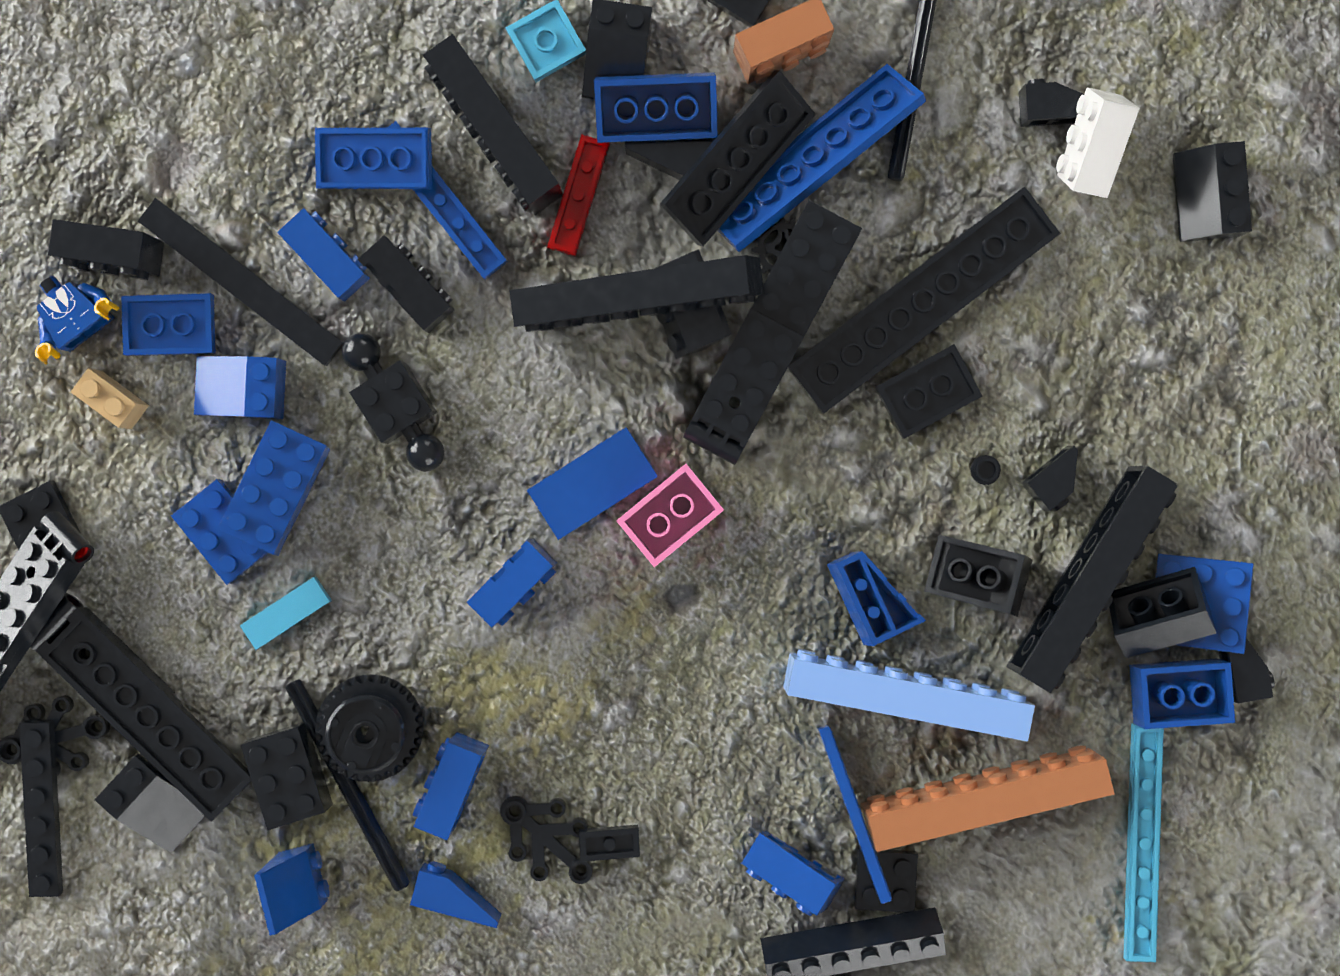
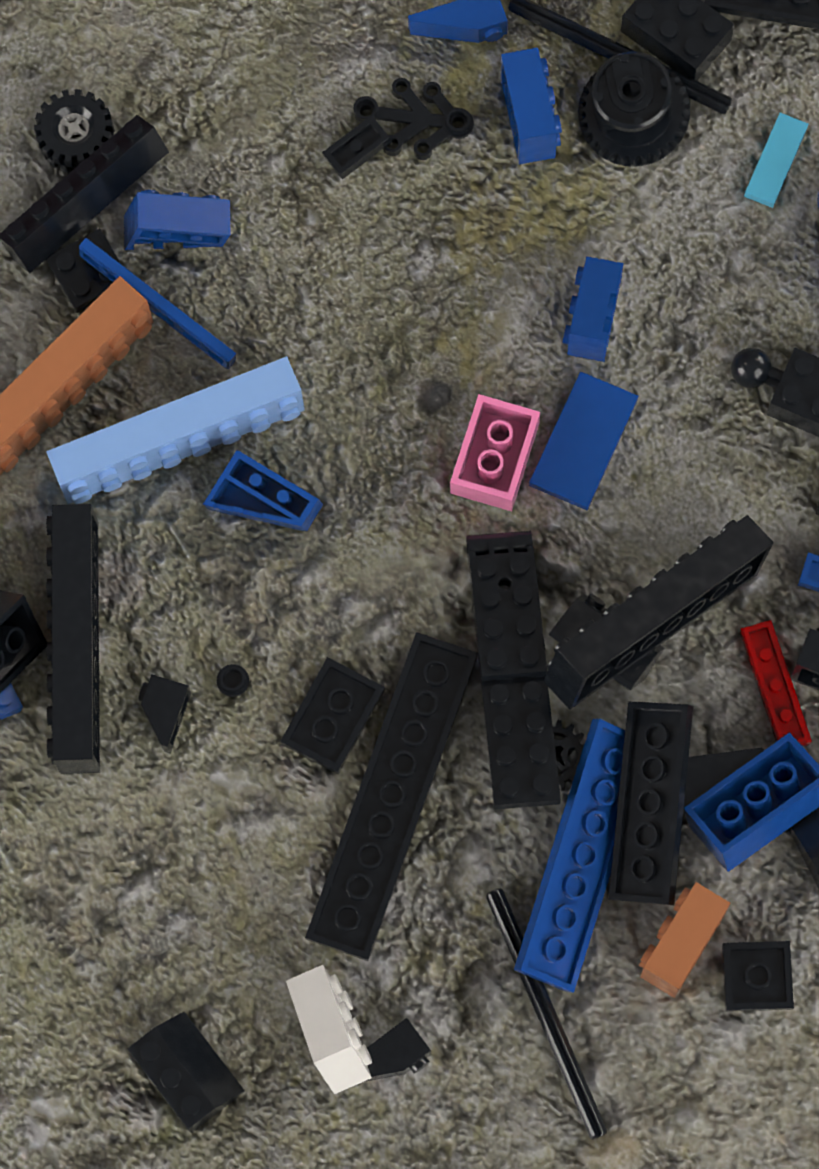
camera: 155 degrees right, 15 degrees down
black slope [924,535,1033,617] -> none

